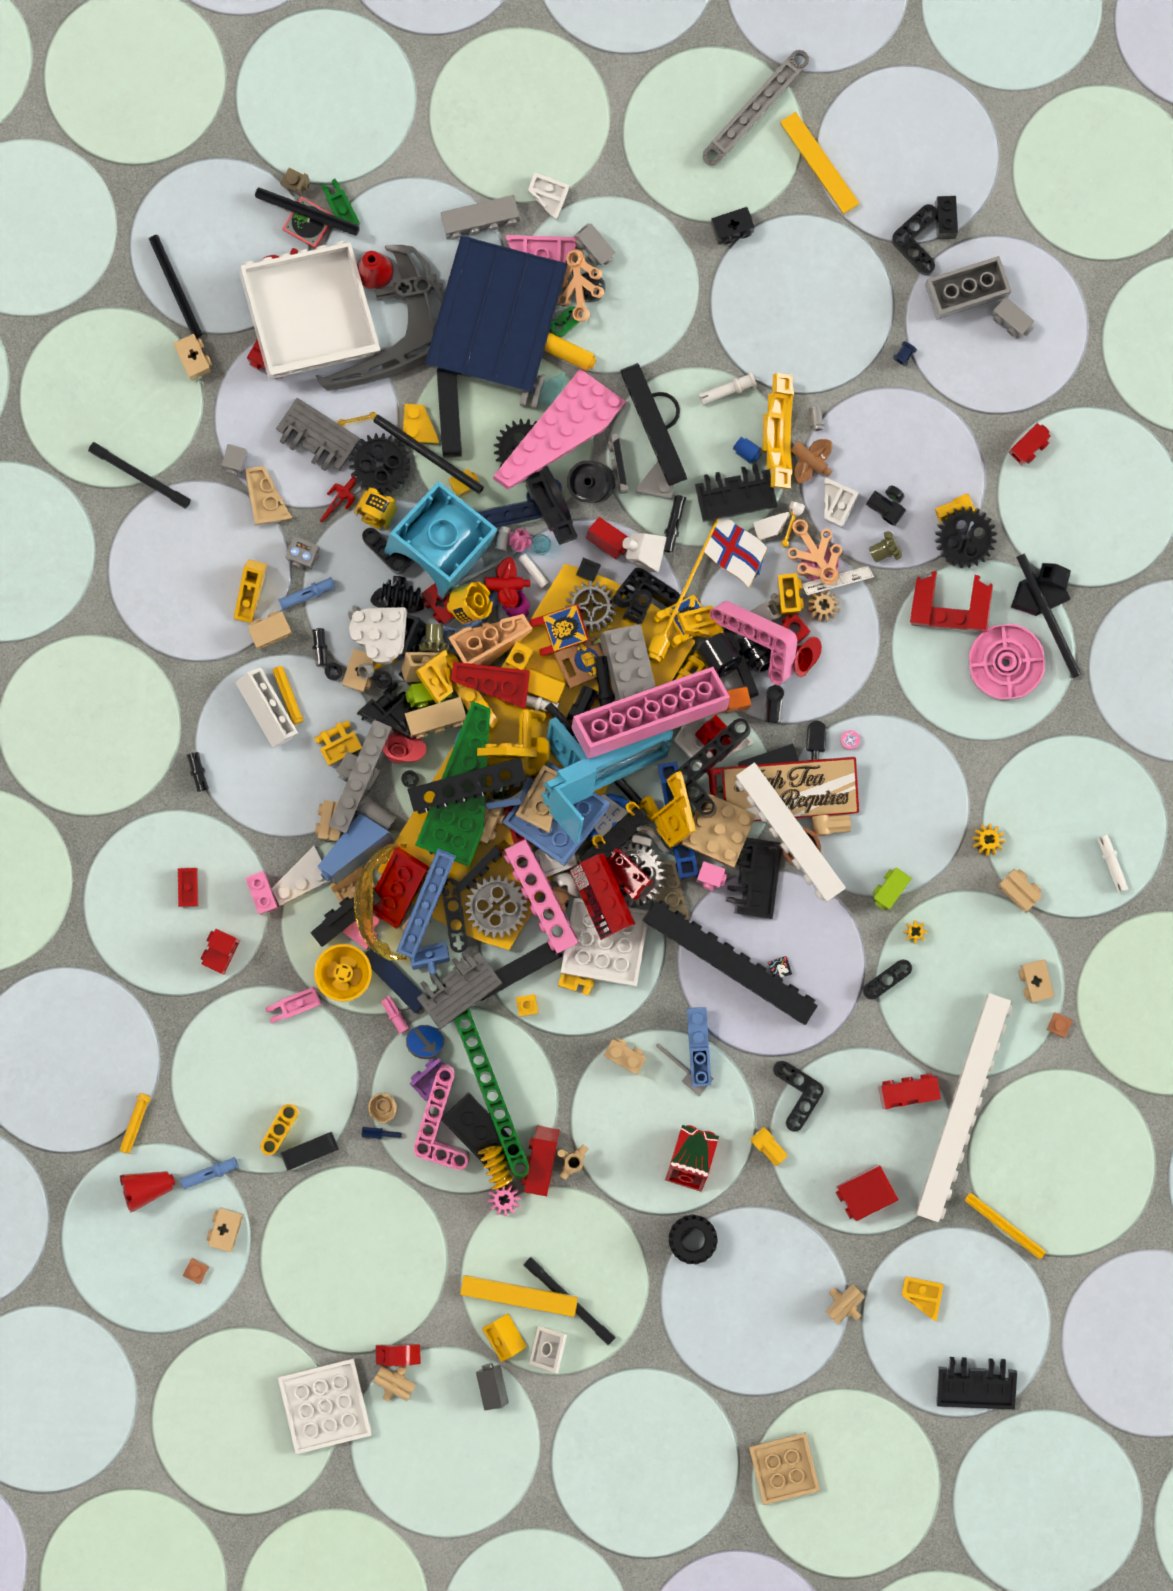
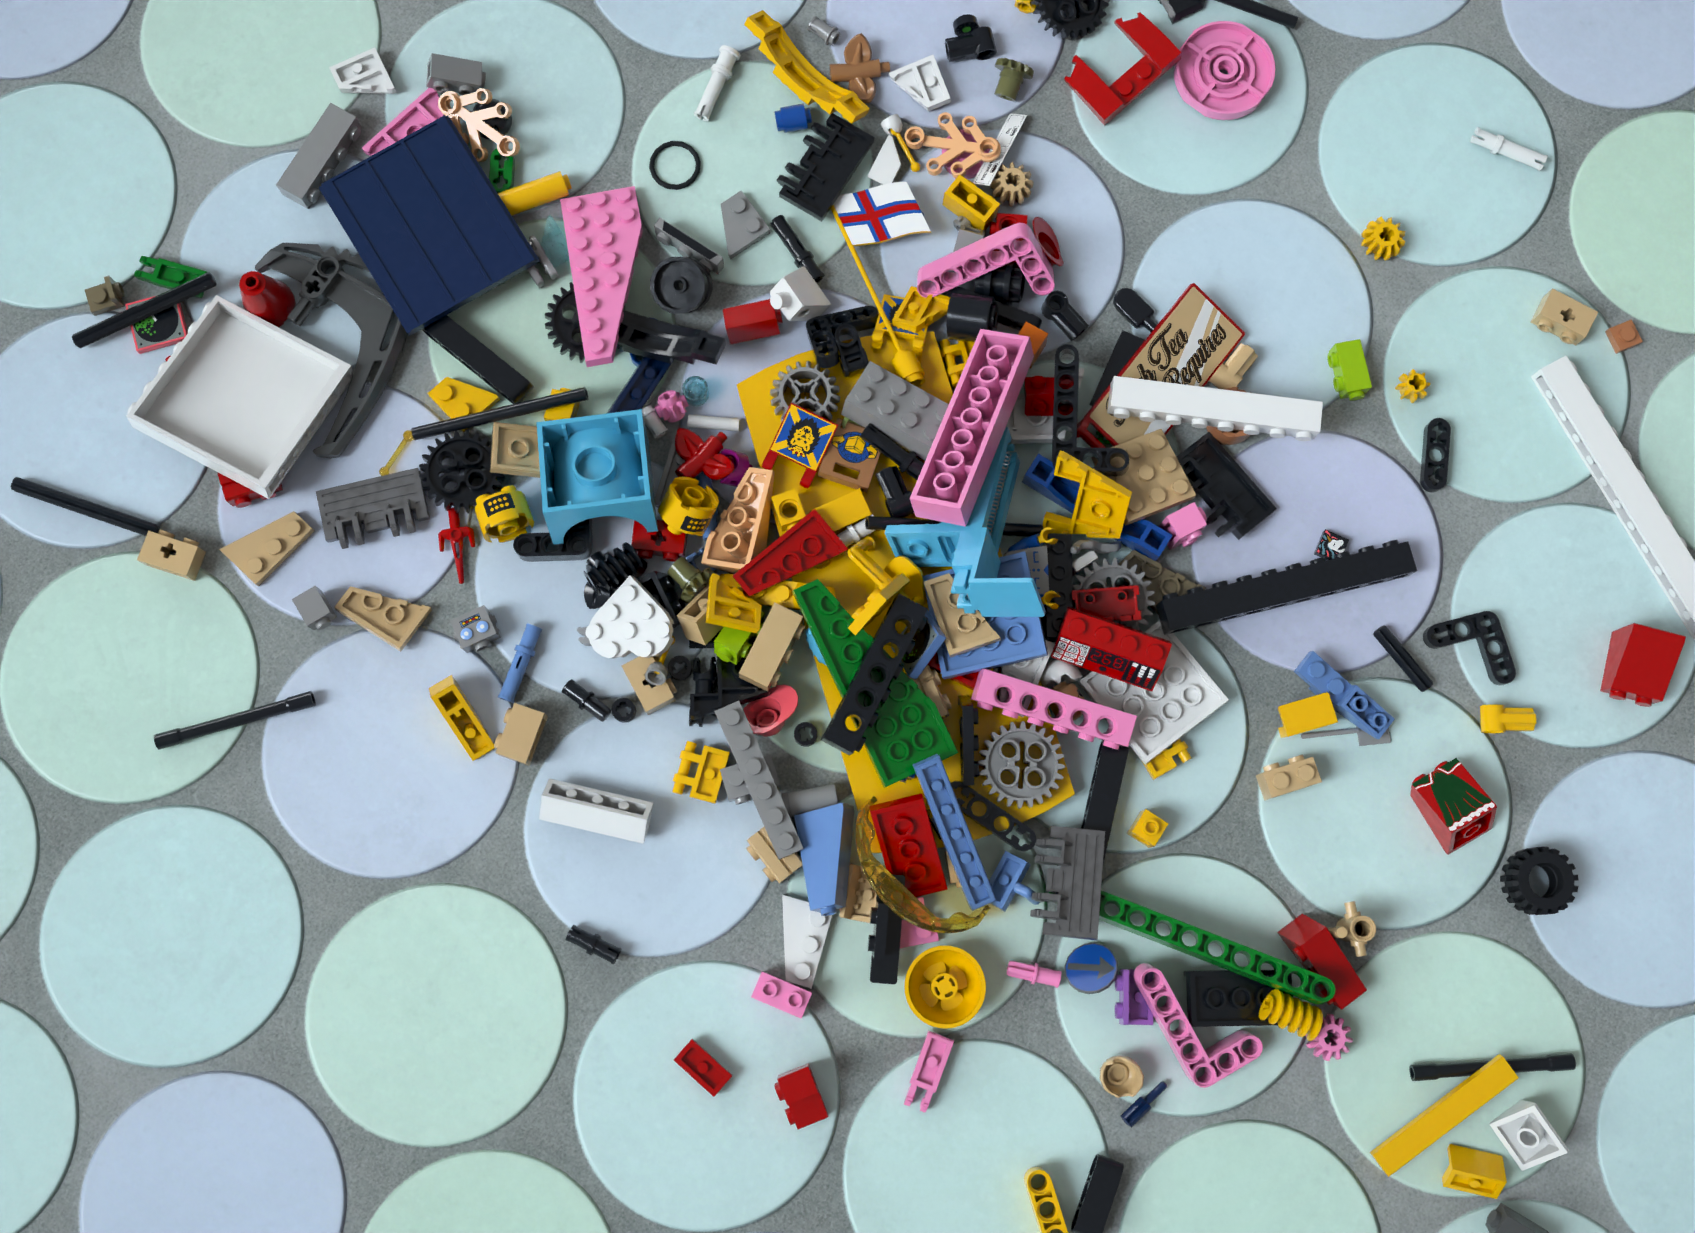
camera: 55 degrees left, 5 degrees down
yellow axle [273,666,304,725] -> none
dark blue tile [365,945,429,1013] -> none
black tile [576,557,601,583] -> none
black beam [620,363,687,486] -> none
bright pink tile [840,730,860,750] -> none
red wedge [878,1073,941,1109] -> none
tan brick [997,869,1042,913] -> none
none -> tan wing [219,511,315,586]
none -> tan plate [490,422,540,478]
none -> yellow panel [1278,692,1338,738]
none -> black axle [1373,625,1433,692]

